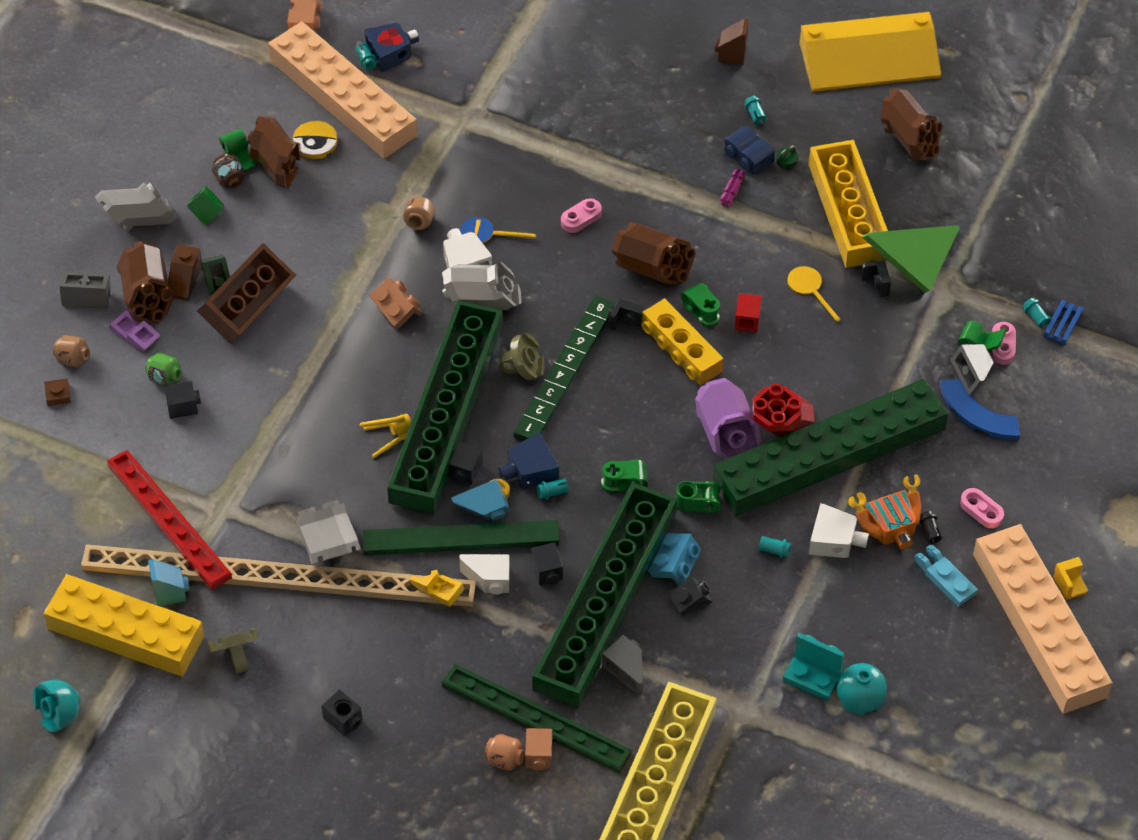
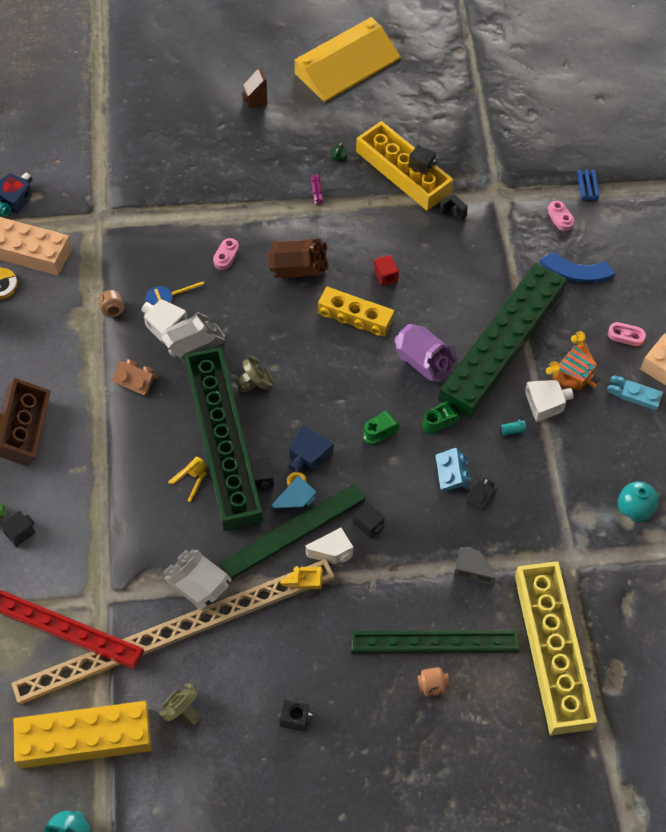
camera: 30 degrees left, 5 degrees up
dark azure slope [148,559,190,607] -> none
dark green tile [514,295,616,441] -> none
nougat brick [525,728,552,770] -> none
dark green brick [532,482,677,709] -> none
teal pin [537,478,569,500] -> none
black bracket [608,299,645,330] -> none
green piece [681,283,720,327] -> none
dark blue brick [724,126,775,175] -> none
teal pin [745,96,767,125] -> none
red brick [752,384,815,438] -> none
teal bracket [782,633,844,702] -> none
yellow piece [788,266,840,322] -> none
bright green tile [862,225,960,293] -> none
reddish brown brick [881,88,943,161] -> none
black pin [919,511,943,544] -> none
dark grey slope [951,345,993,396] -> none
green panel [958,321,1006,351] -> none
teal pin [1023,298,1051,328] -> none
none -> black brick [408,144,437,175]

